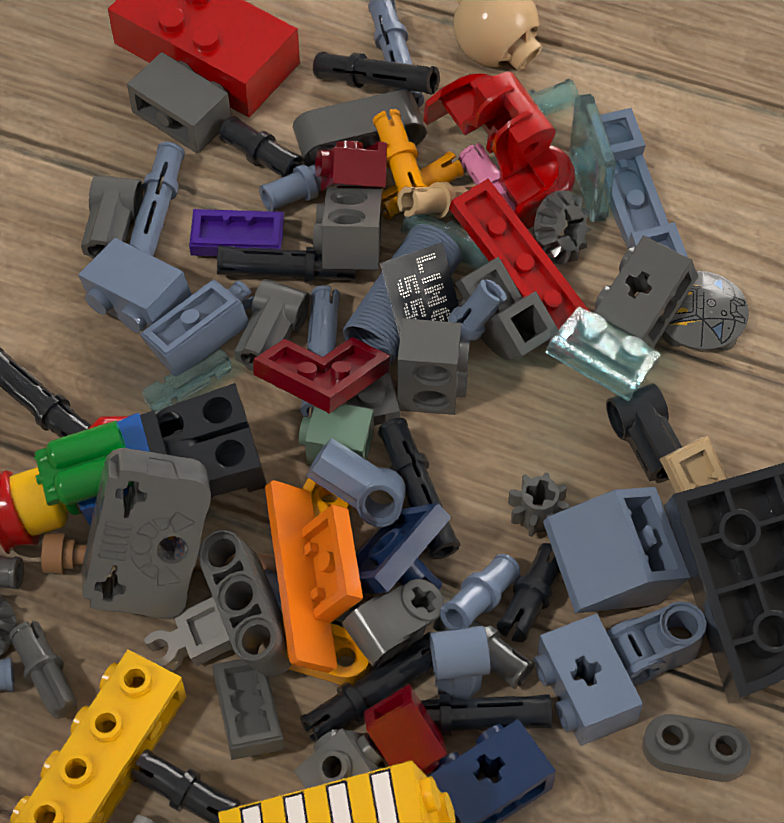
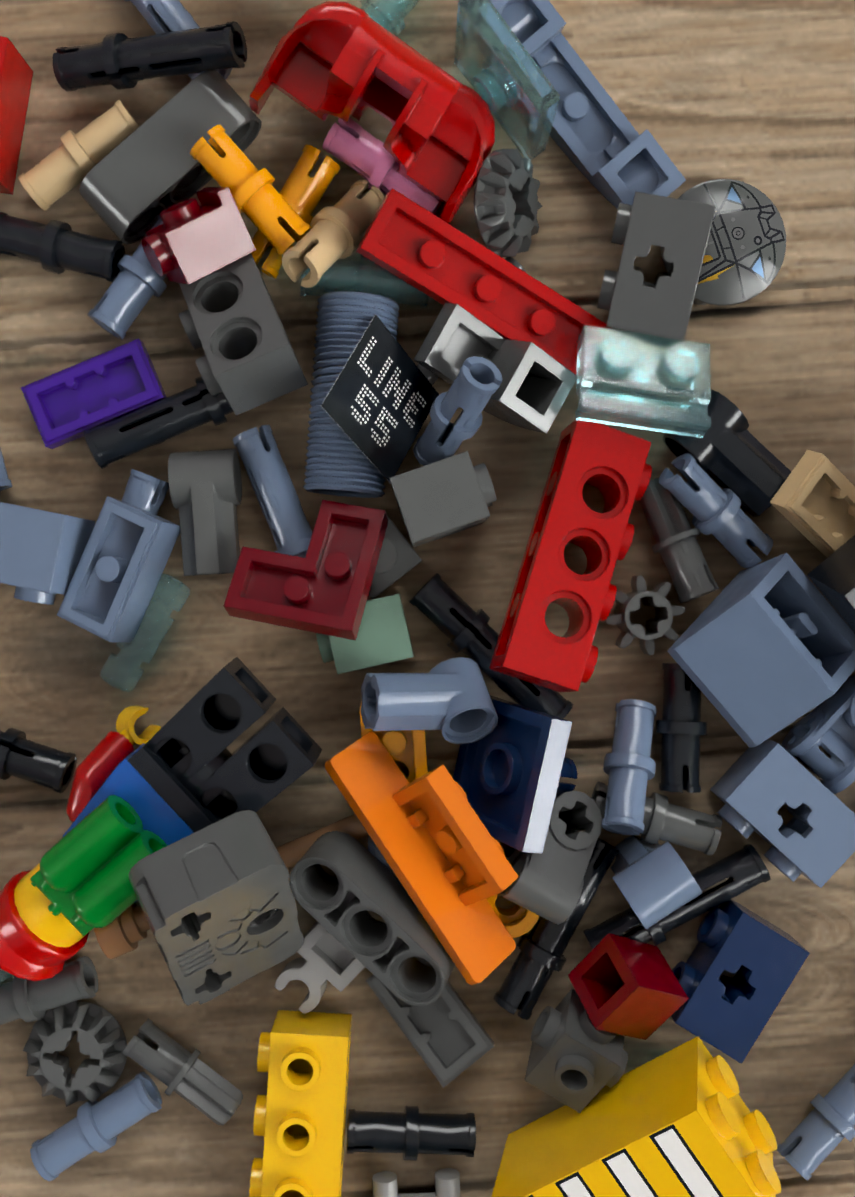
camera: 25 degrees left, 30 degrees up
none -> tan pin [18,99,140,211]
none -> red brick [489,416,652,693]
none -> dark grey axle [639,478,719,604]
none -> sand blue pin [659,453,773,568]

